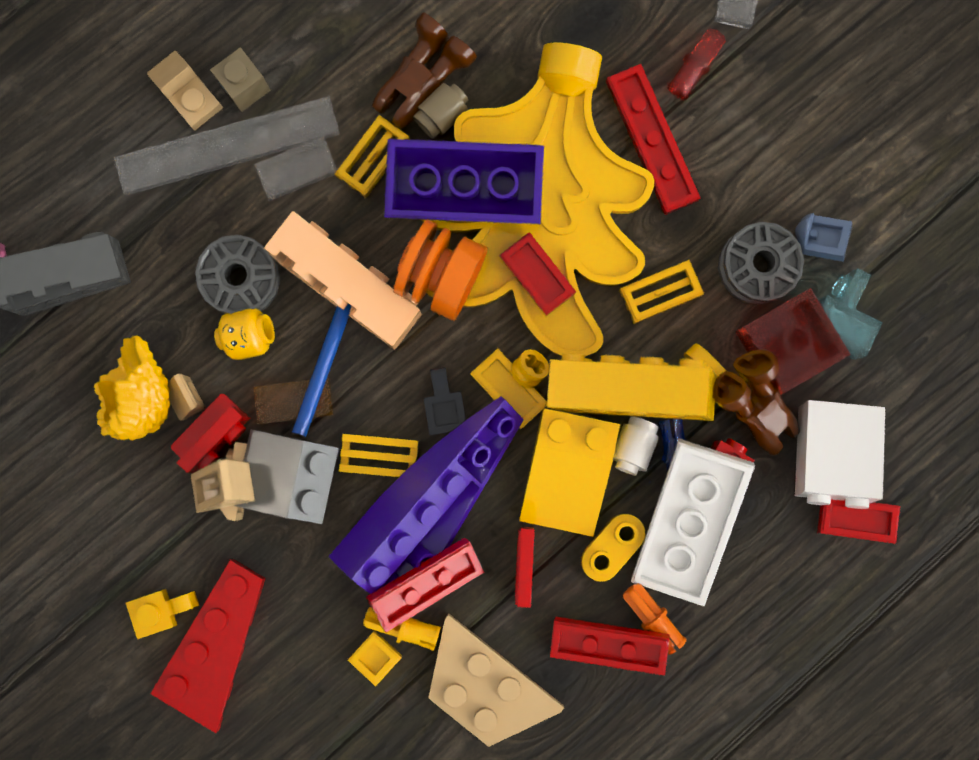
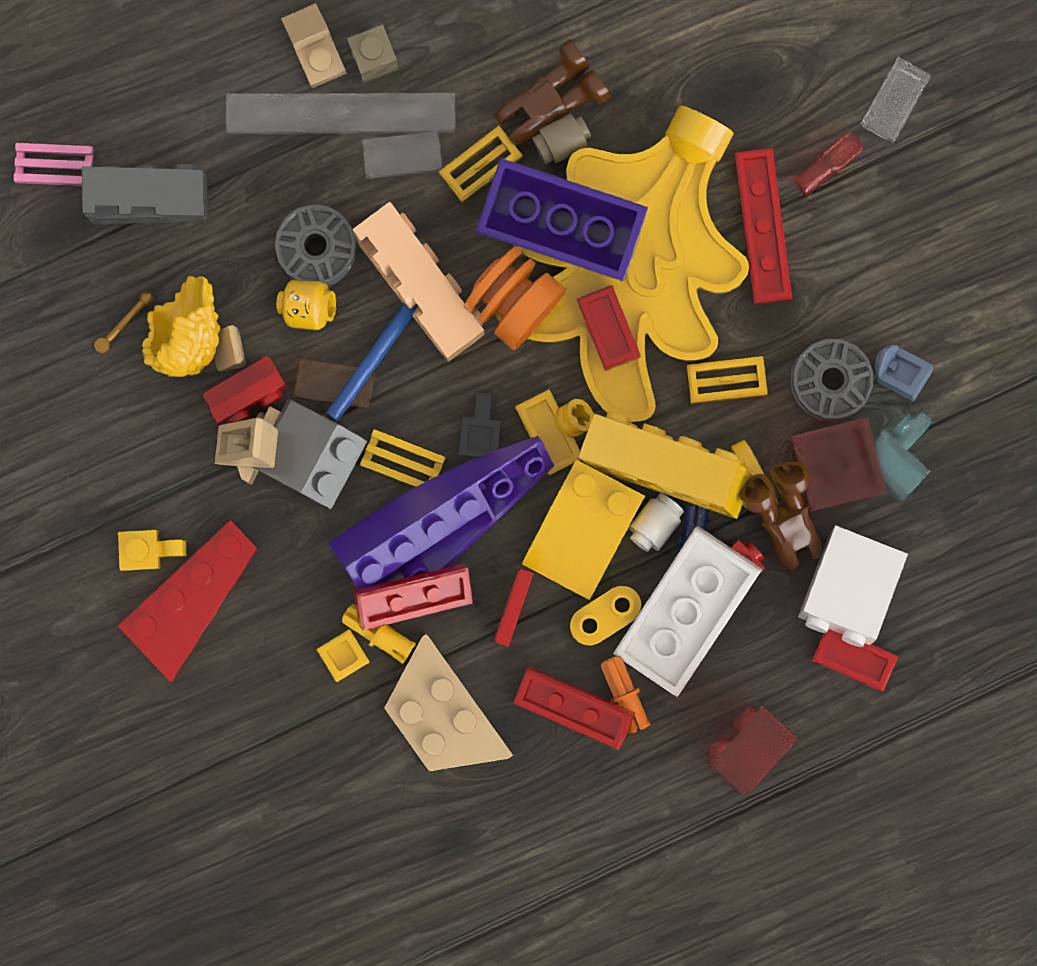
camera: 20 degrees right, 0 degrees up
none -> pearl gold hinge [94,291,154,353]
none -> clear red brick [706,706,798,797]

